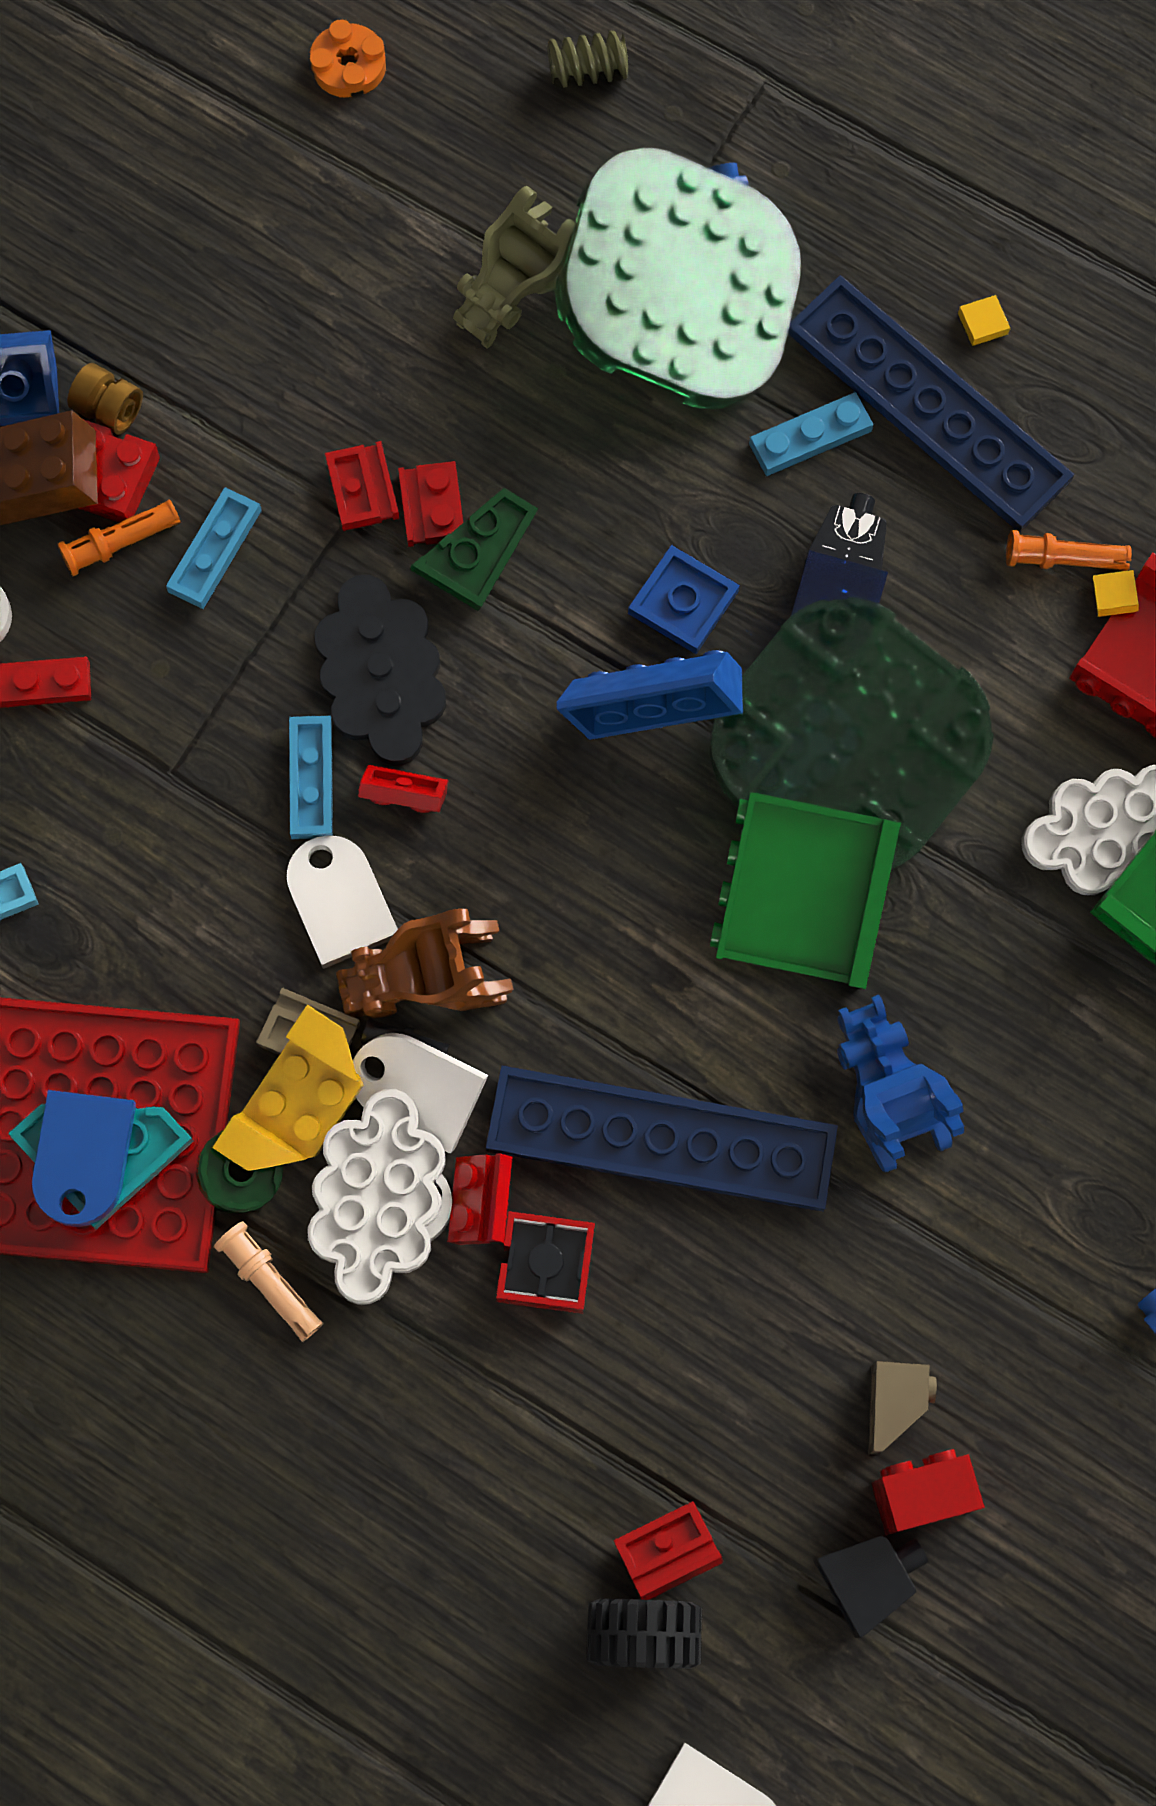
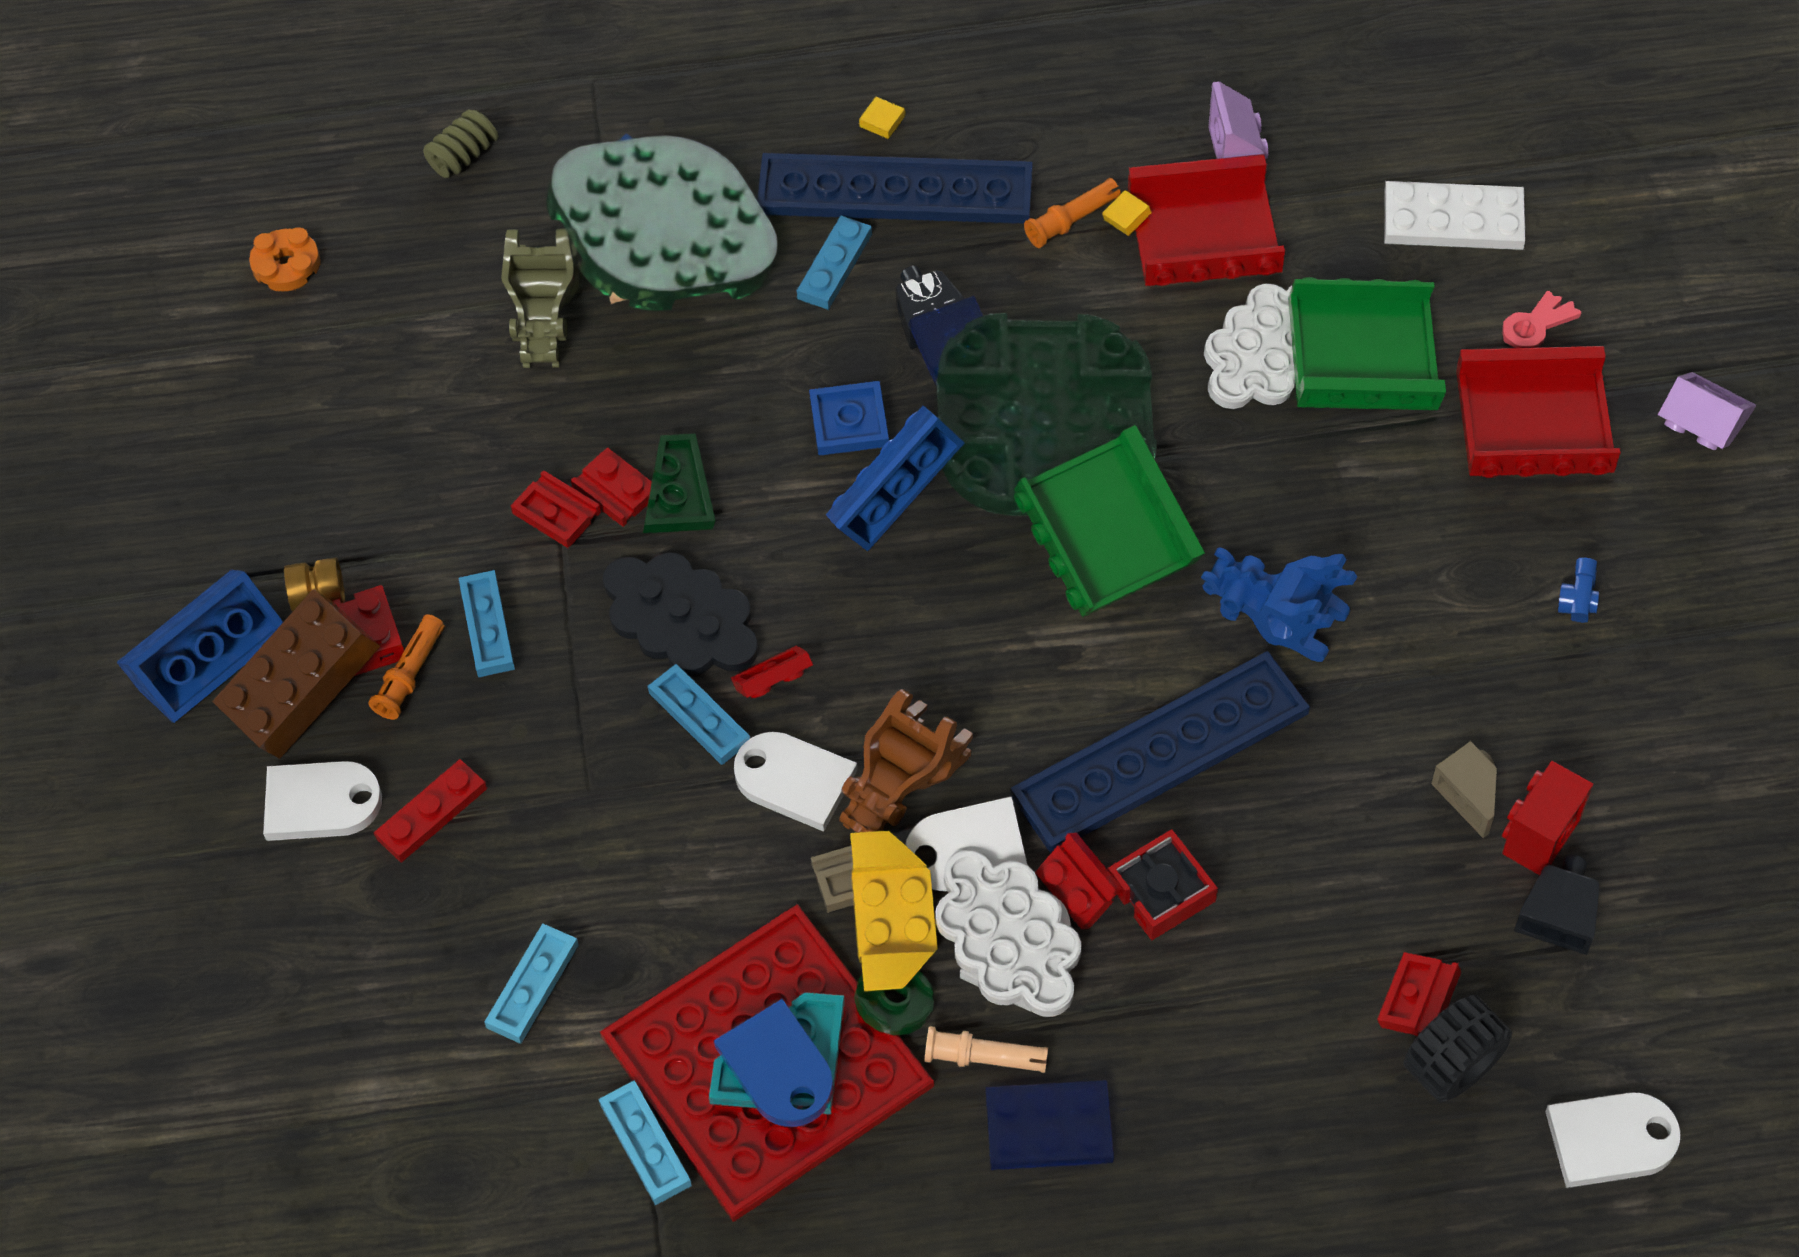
camera: 35 degrees left, 15 degrees down
none -> clear blue plate [986,1080,1114,1170]

